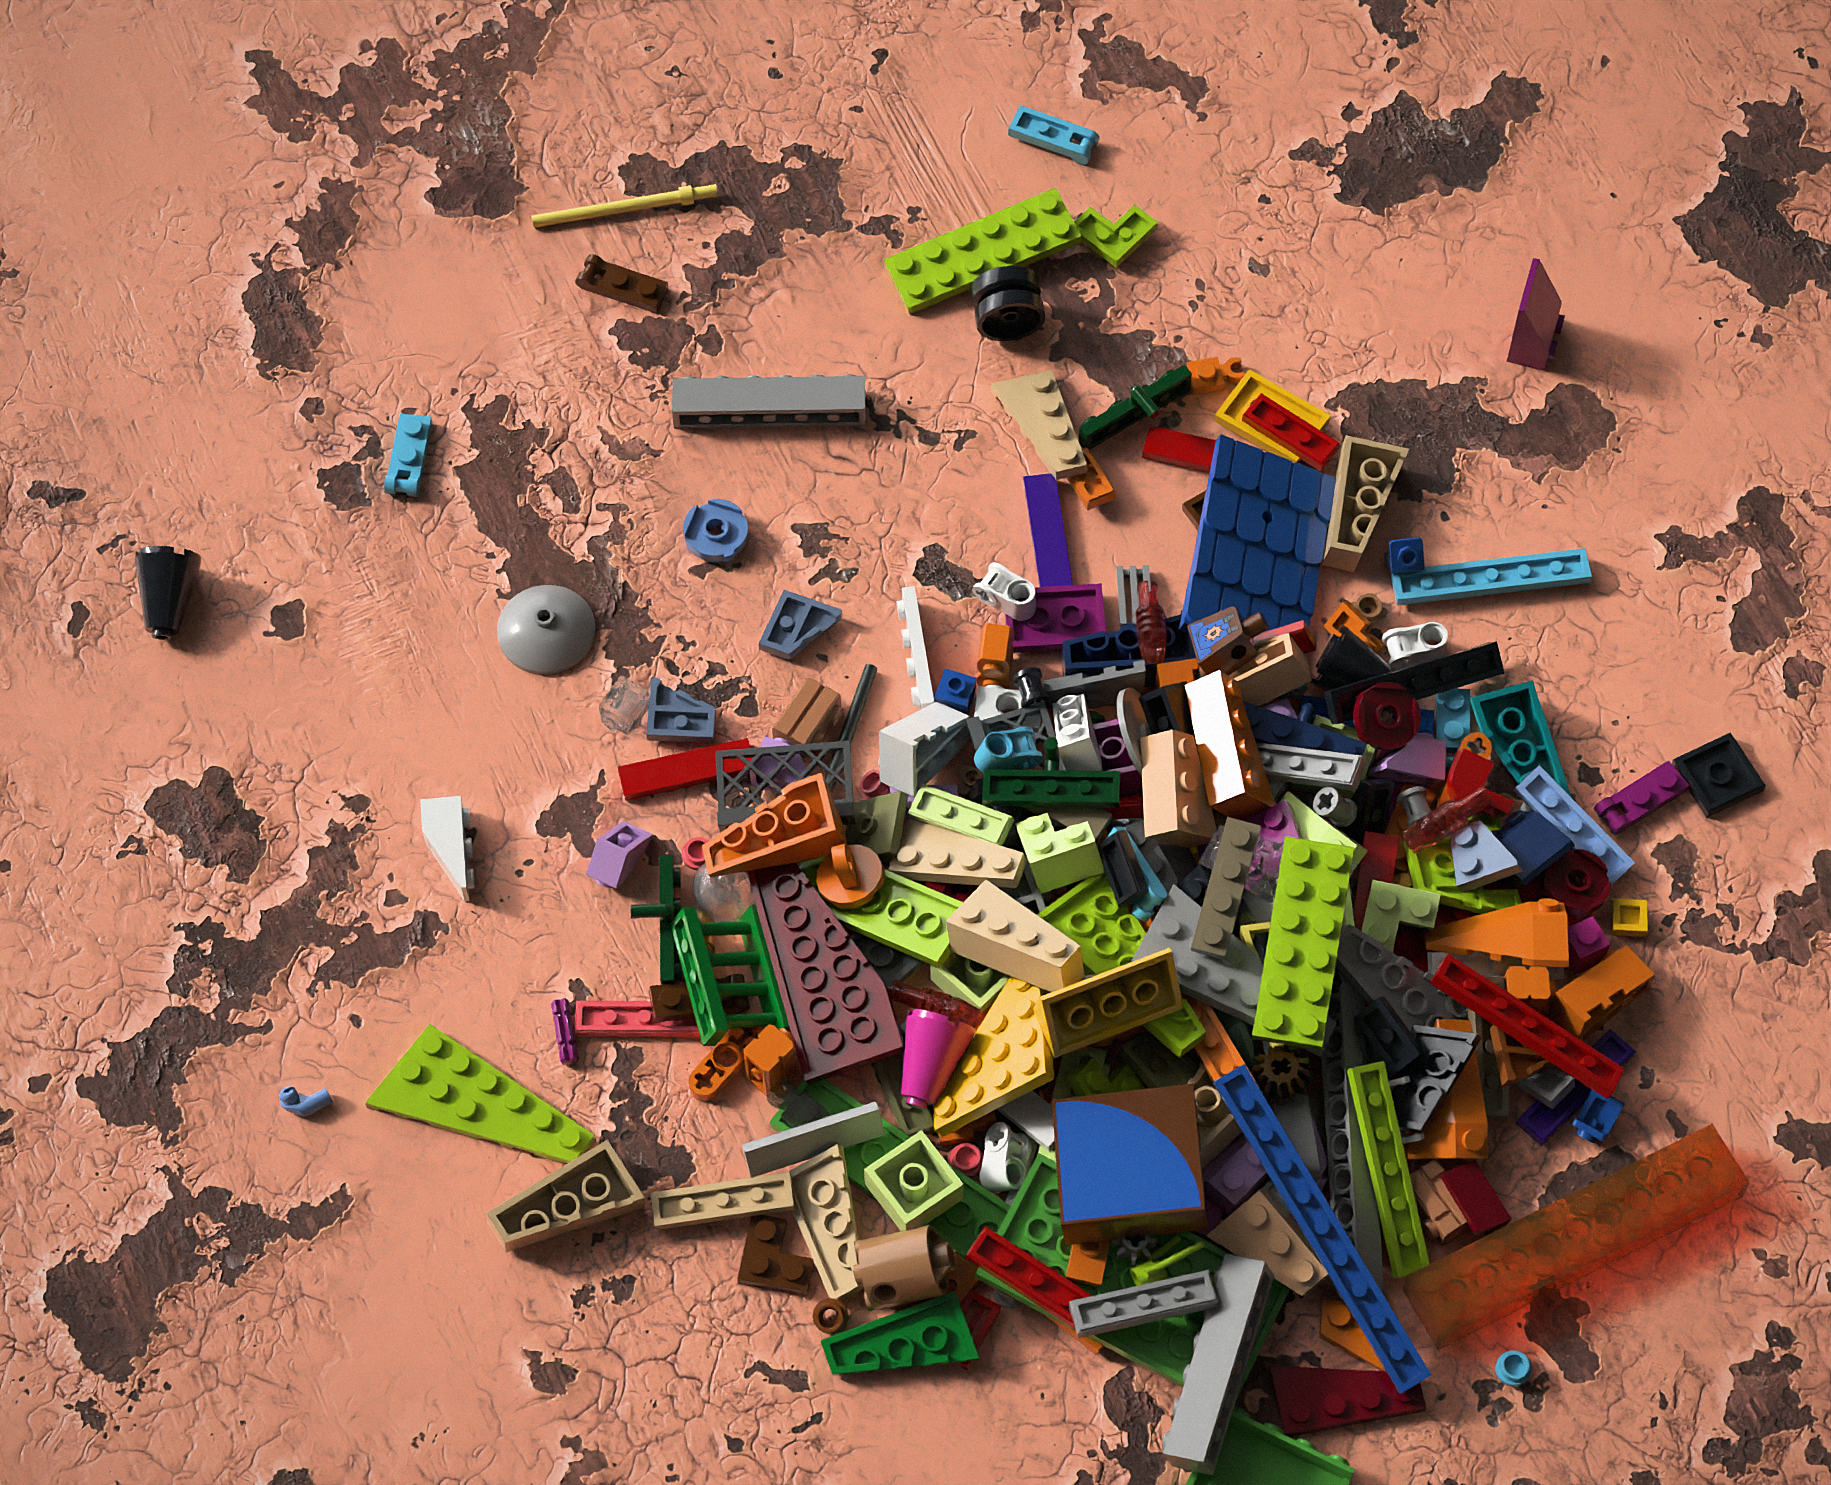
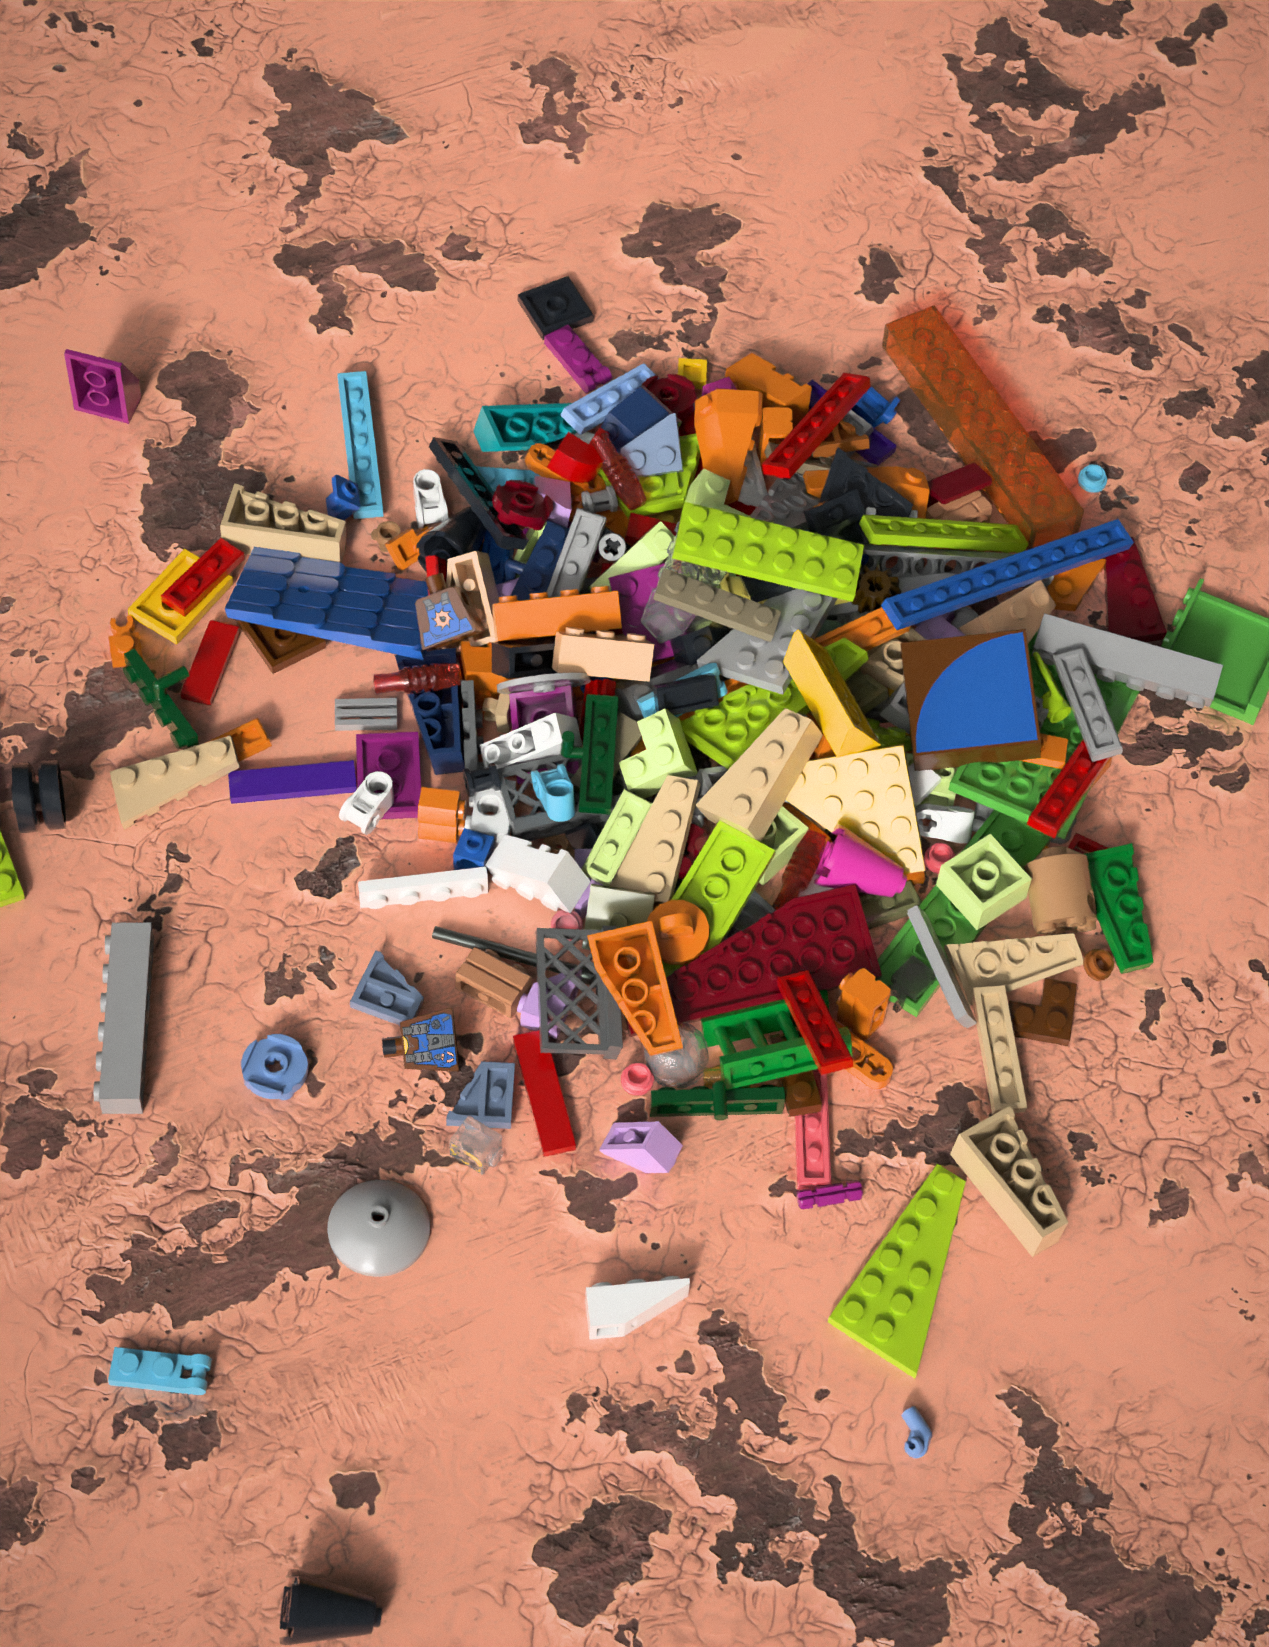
camera: 95 degrees left, 5 degrees down
none -> torso [382,1008,460,1072]
none -> red tile [777,970,853,1075]

